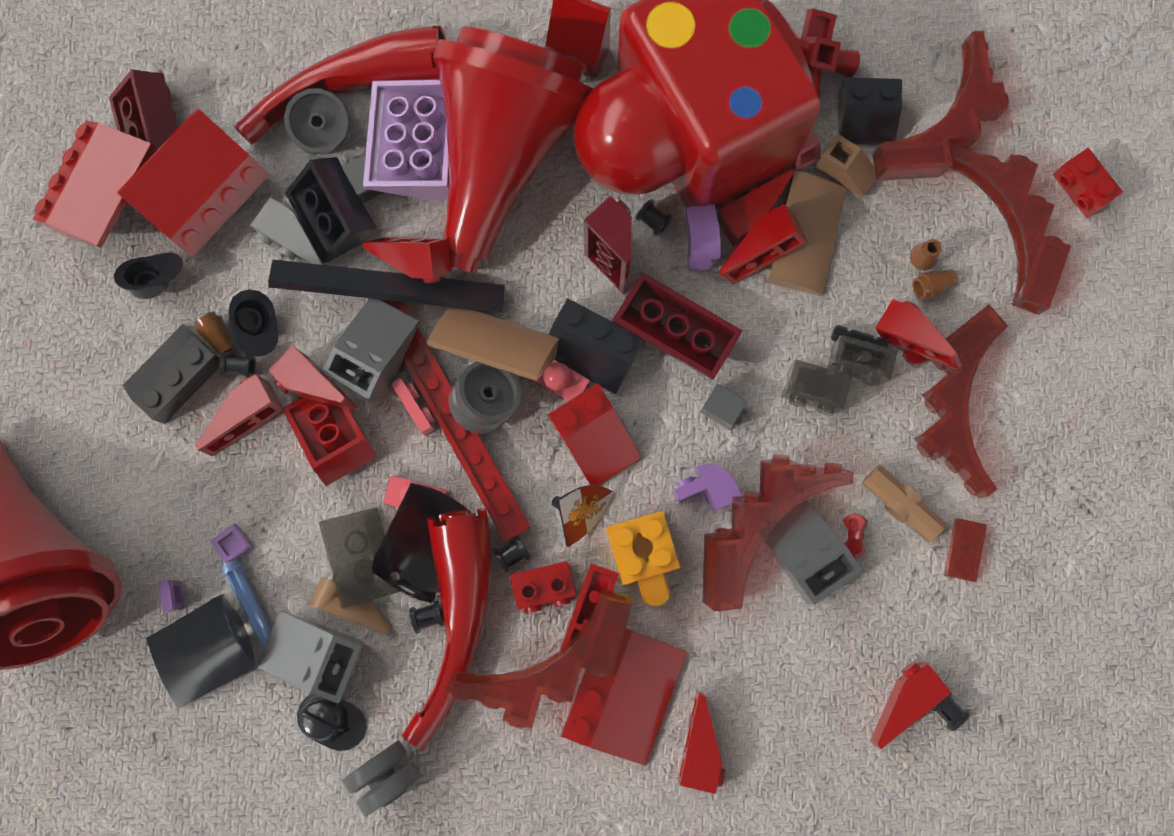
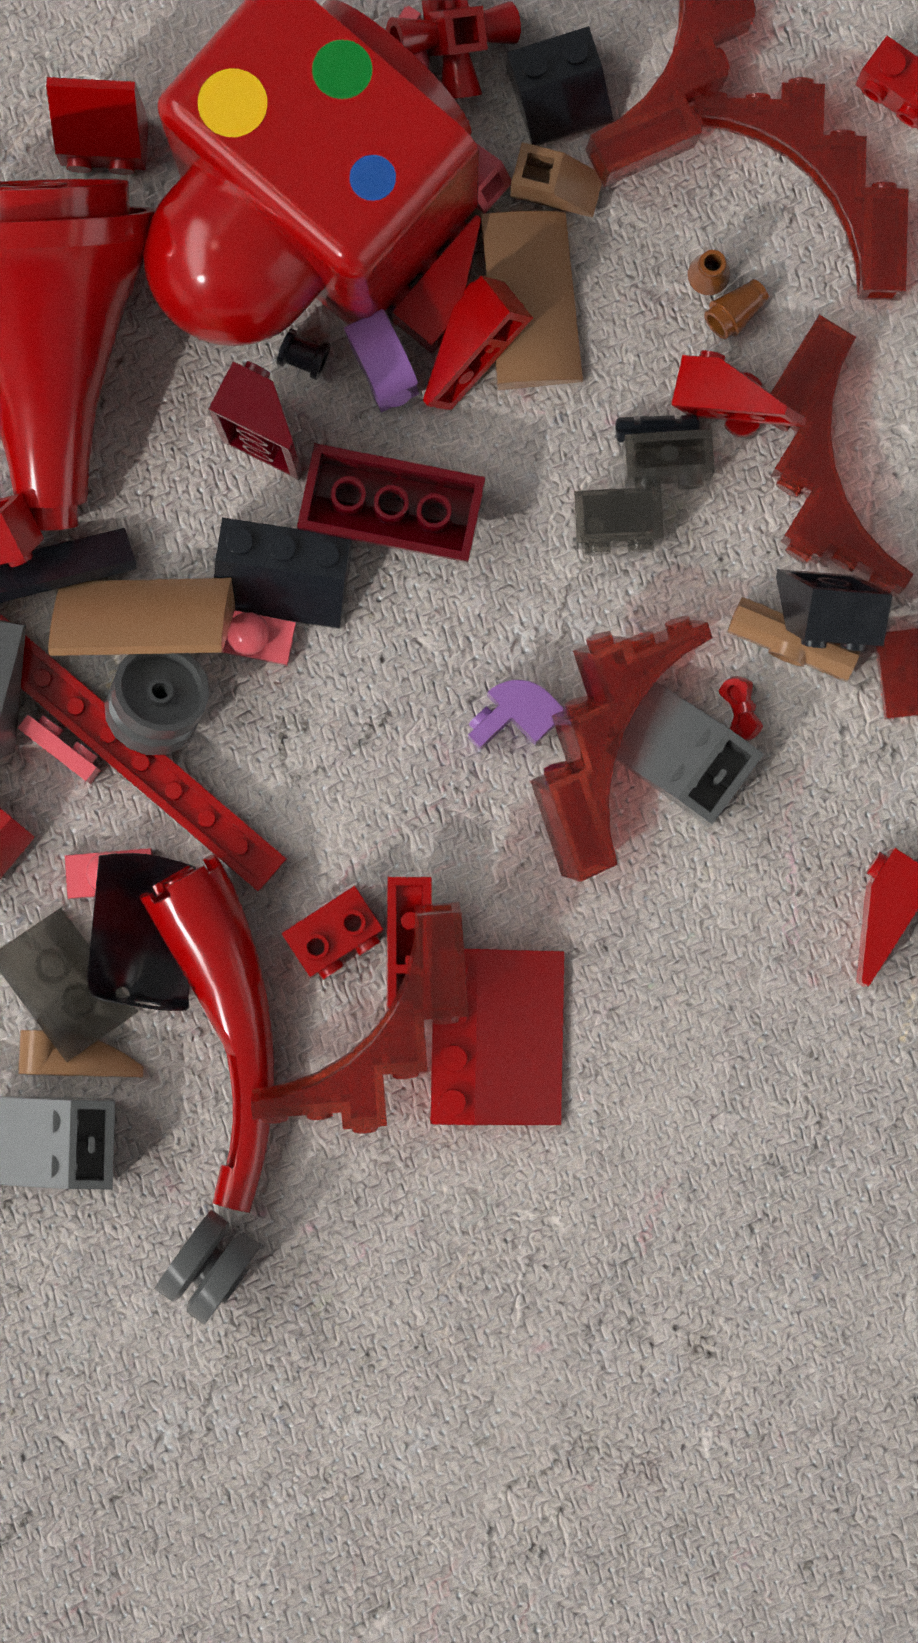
camera: 20 degrees left, 5 degrees up
black piece [297,694,366,751] -> none
black bush [409,600,445,634] -> none
black bush [493,536,531,573] -> none
red slope [546,383,641,485] -> none
shield [552,485,614,548] -> none
light orange brick [605,511,680,606] -> none
red slope [678,691,725,794] -> none
dark grey brick [700,383,748,430] -> none
none -> black slope [776,569,893,651]

